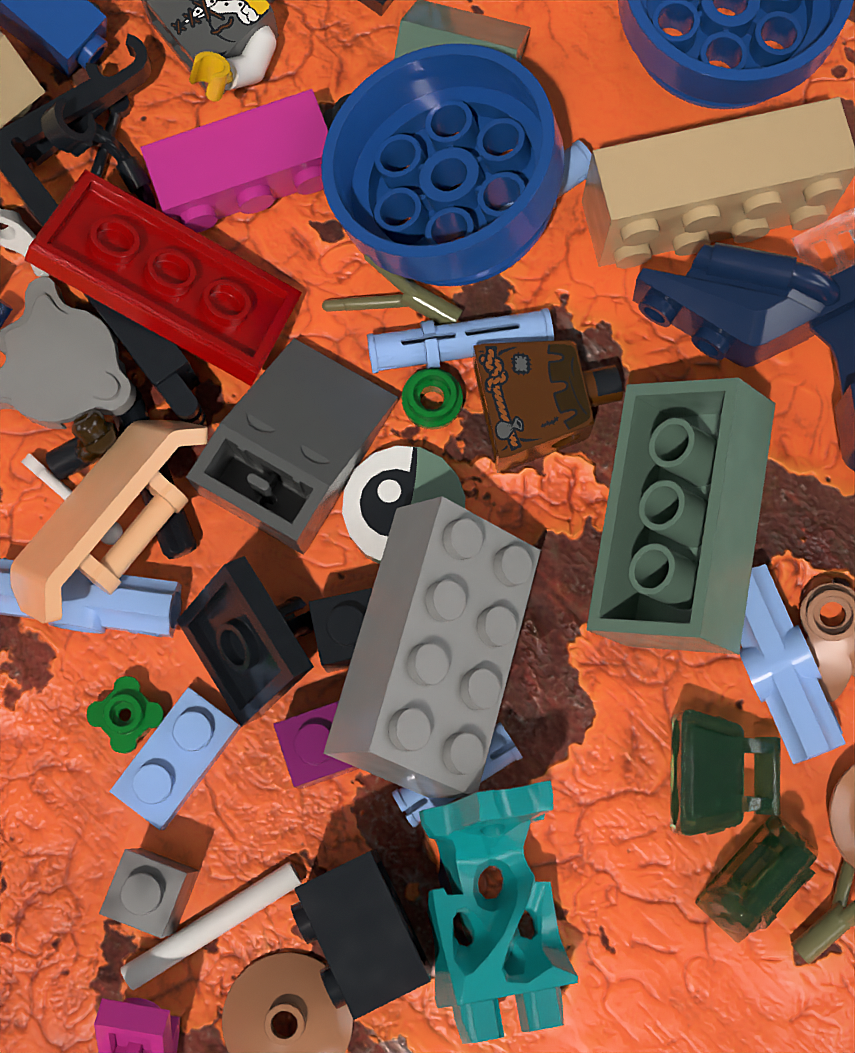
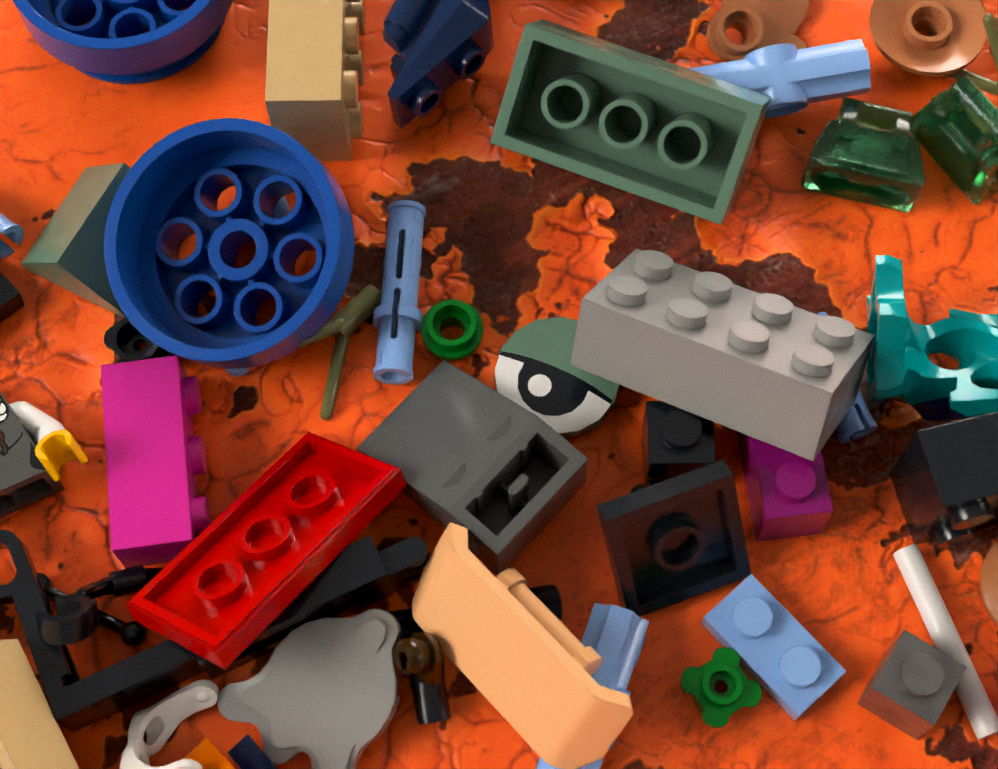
camera: 80 degrees left, 10 degrees down
white hinge [21,453,123,545] -> none
reddish brown torso [472,340,623,473] -> none

